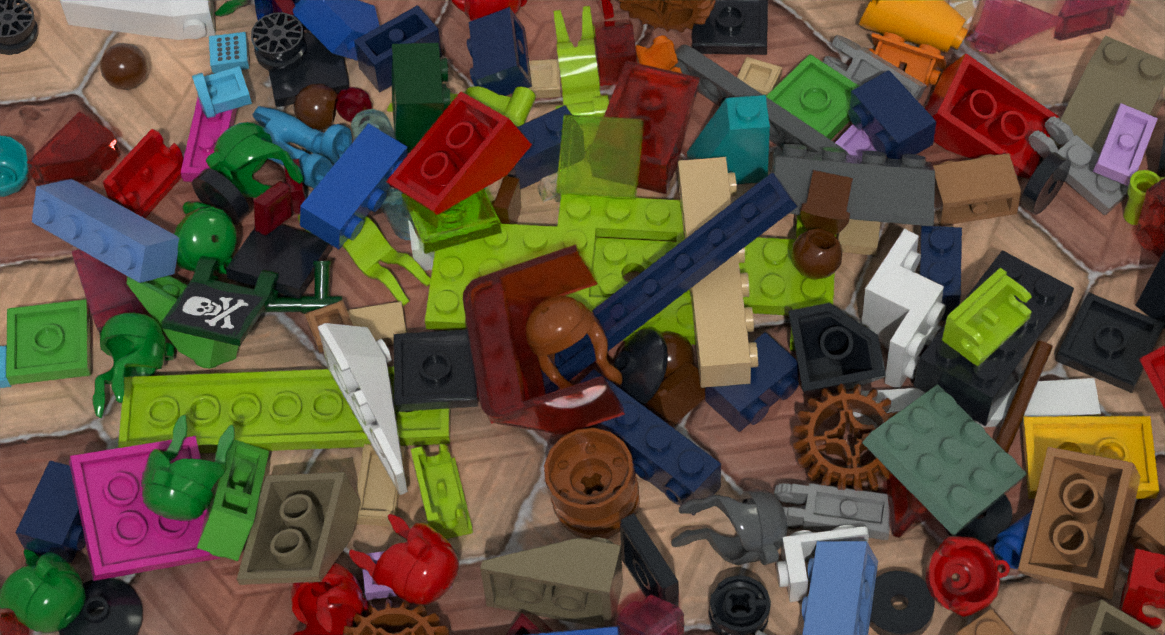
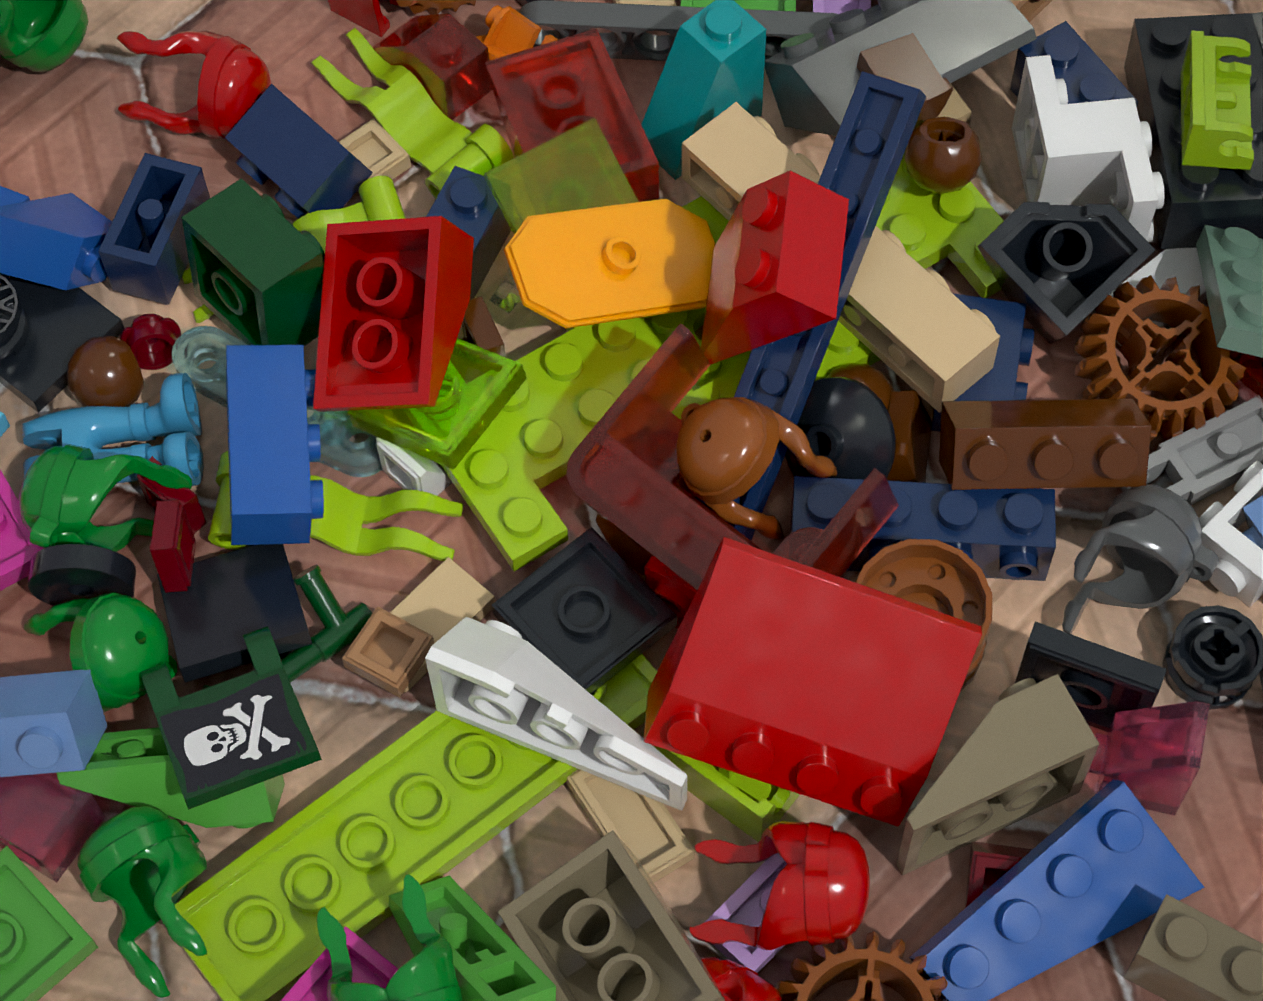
camera: 40 degrees left, 5 degrees up
none -> light orange shield [504,199,715,329]
none -> red slope [644,537,982,827]
none -> red slope [699,170,849,365]
none -> reddish brown brick [939,399,1152,490]

